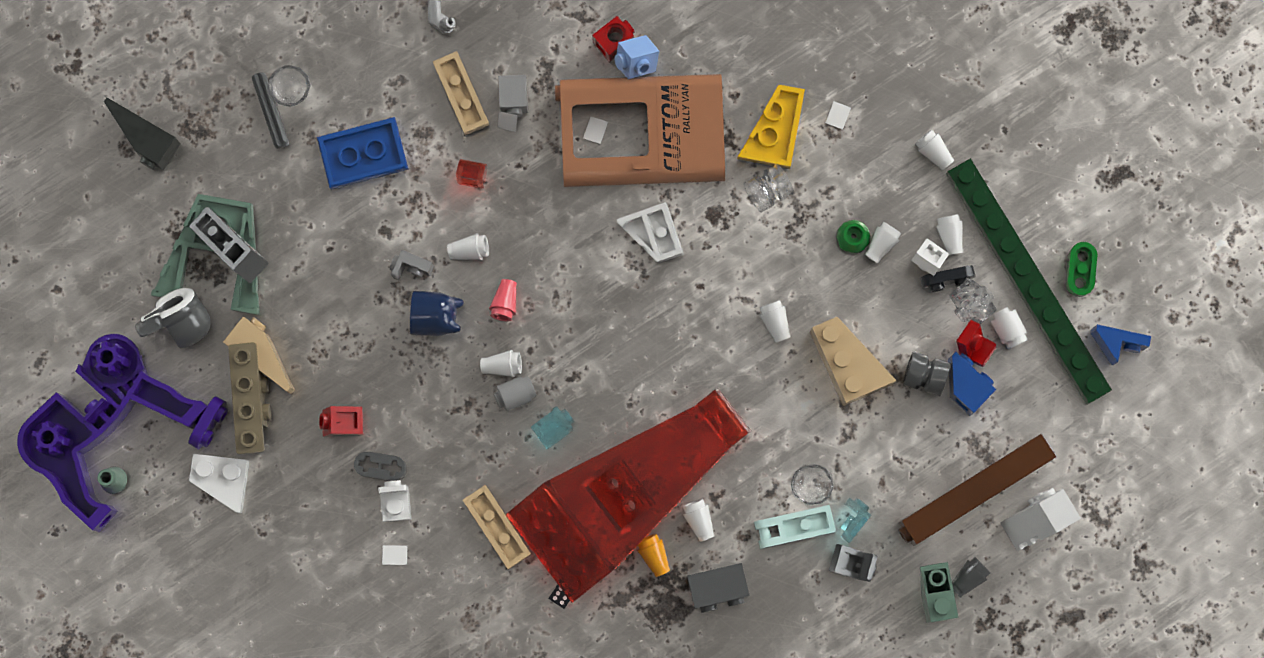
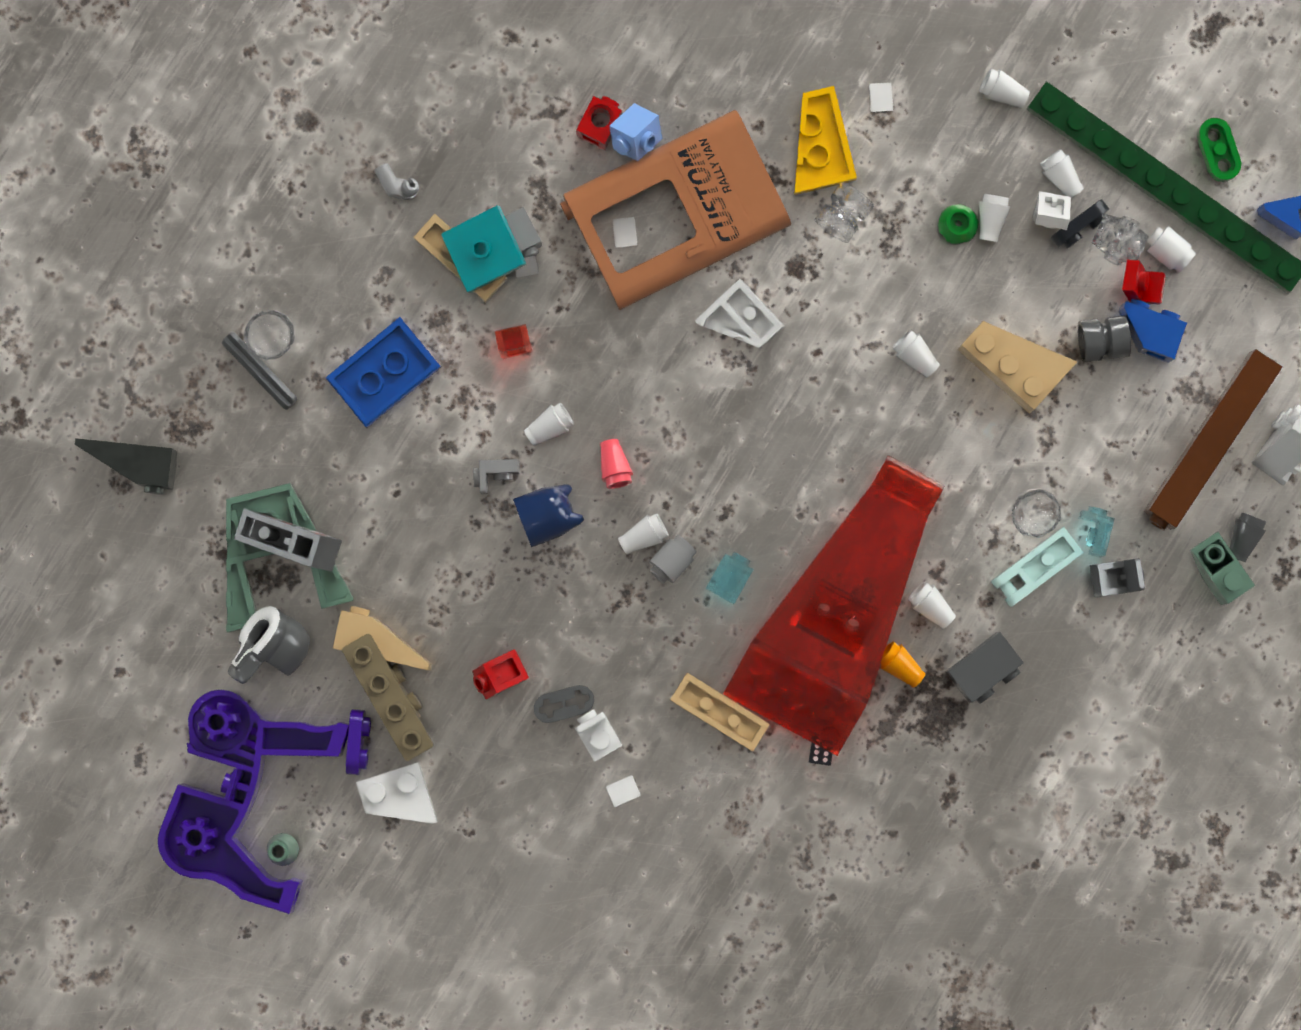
camera: 25 degrees left, 5 degrees up
none -> teal plate [441,205,526,293]

